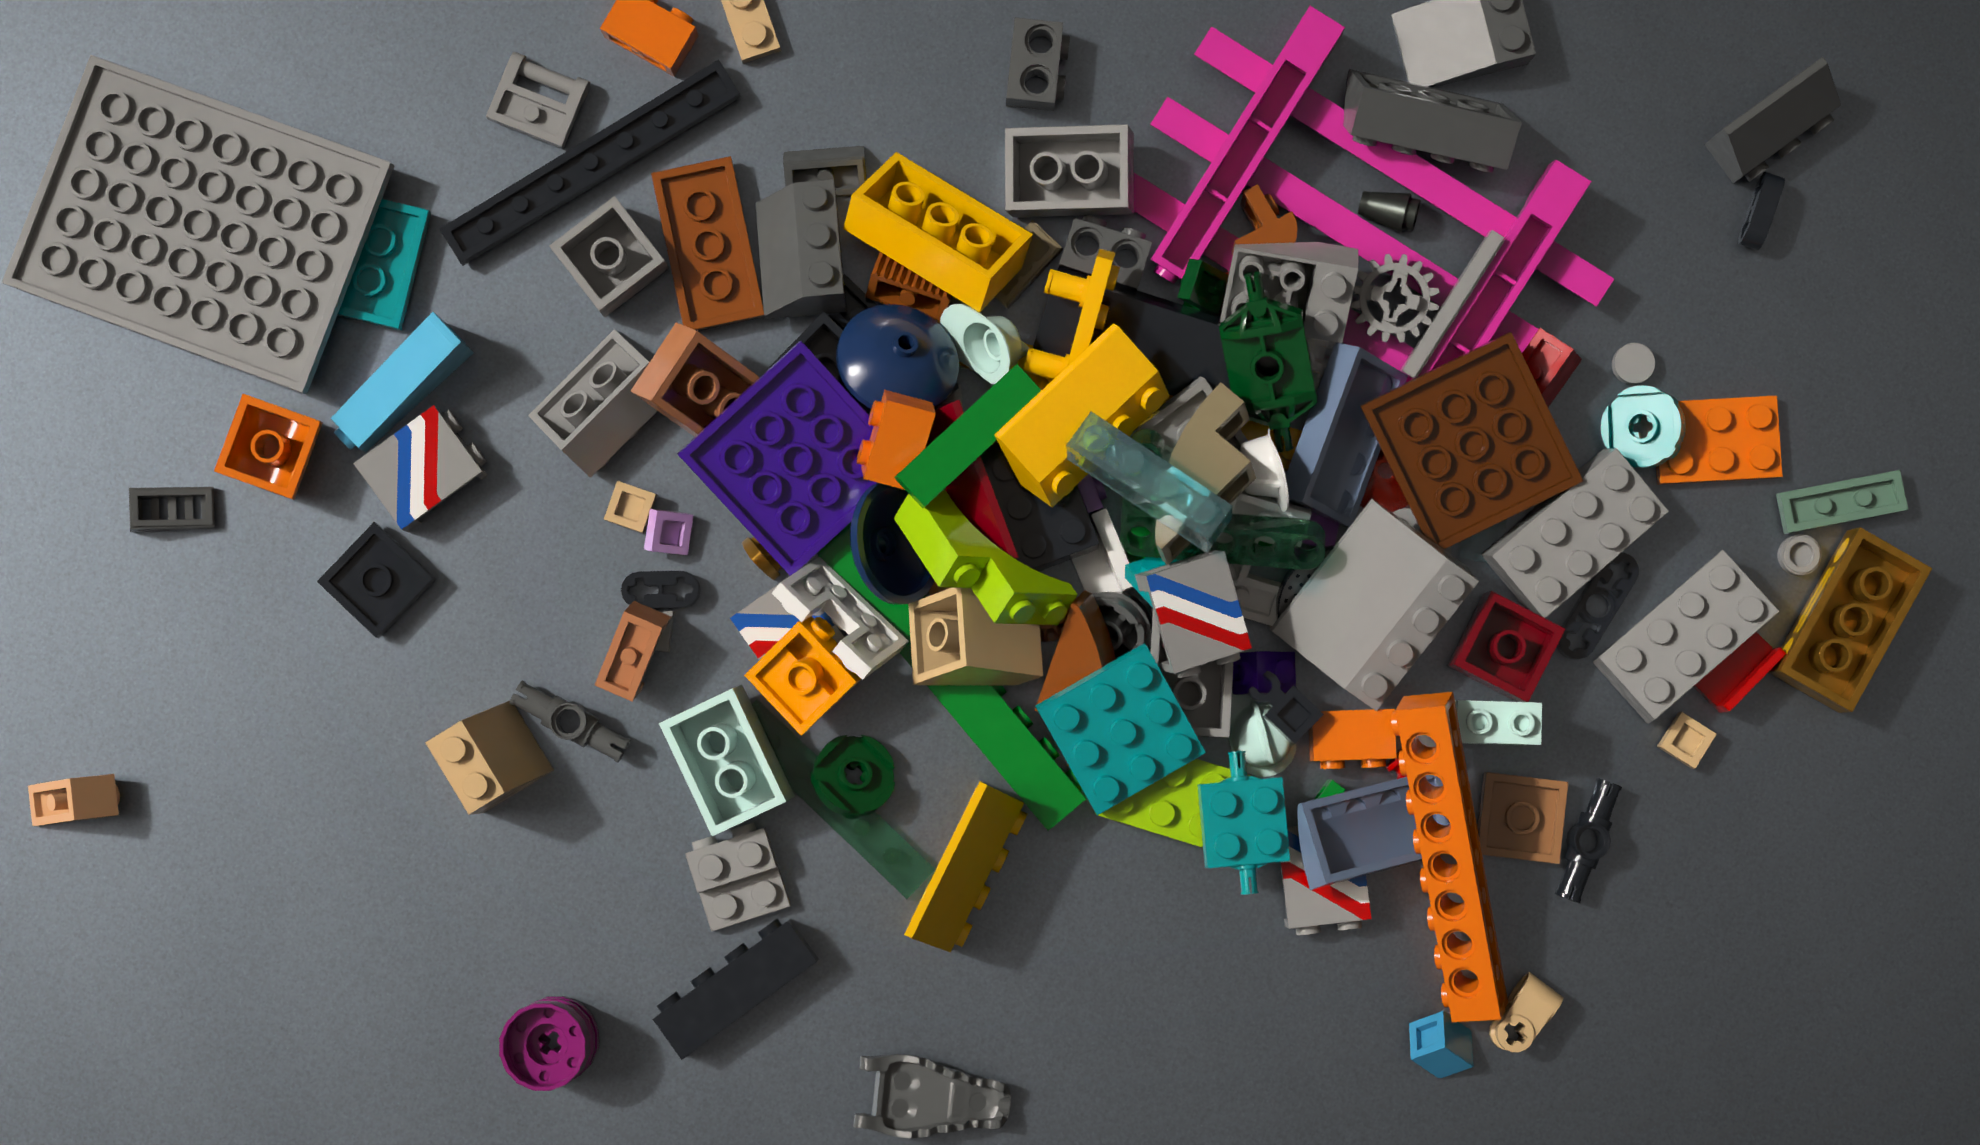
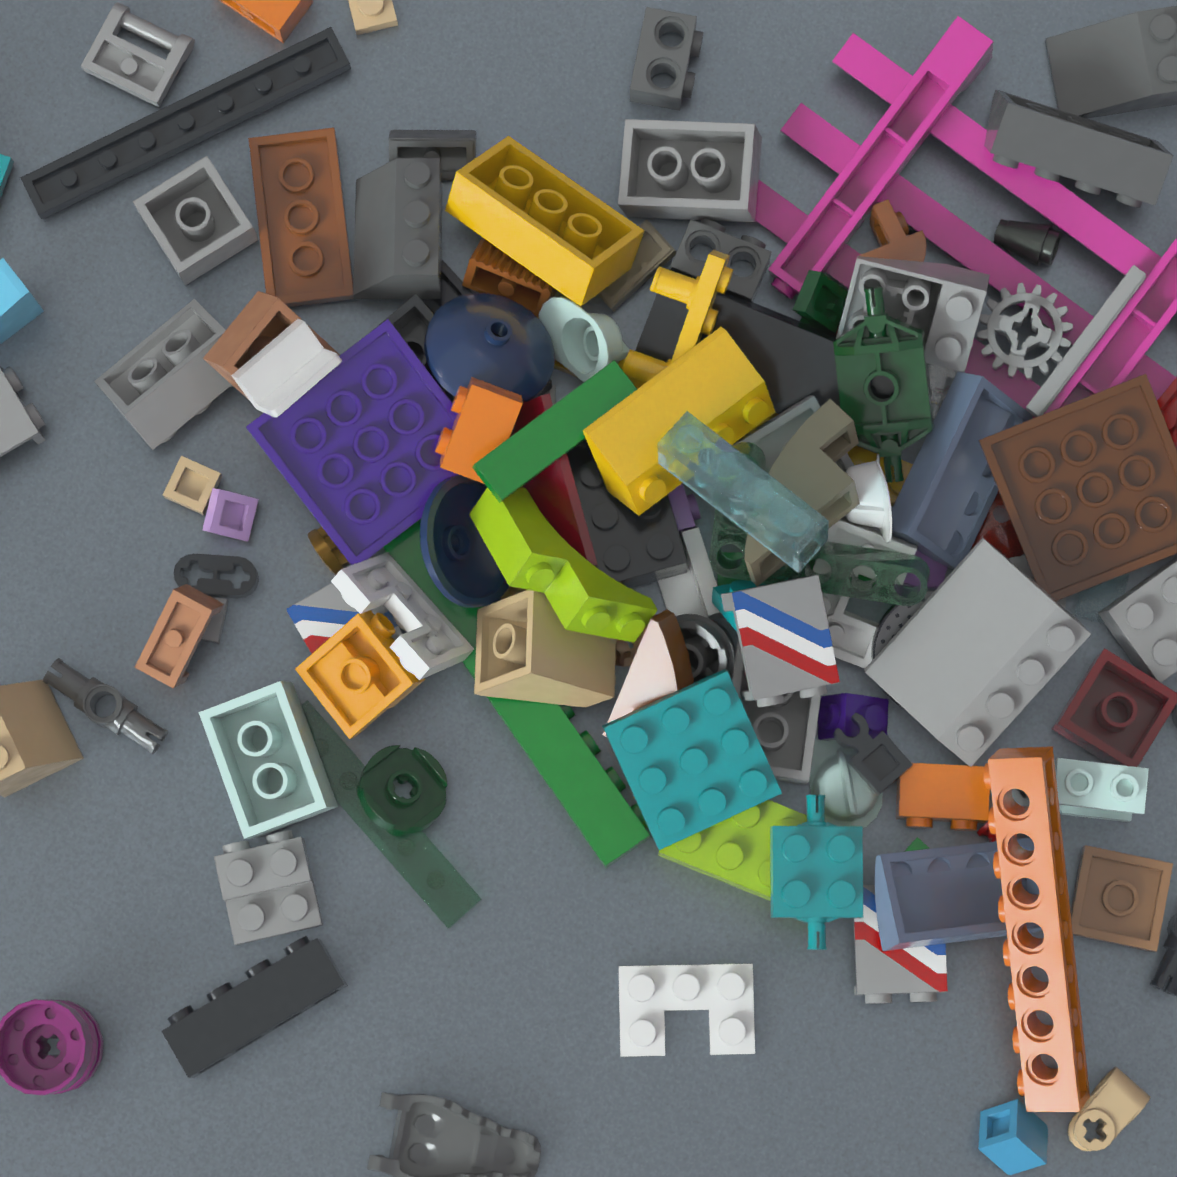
camera: 15 degrees right, 5 degrees down
yellow slope [904,781,1027,953] -> none
none -> white panel [231,319,342,417]
none -> white plate [619,964,755,1057]

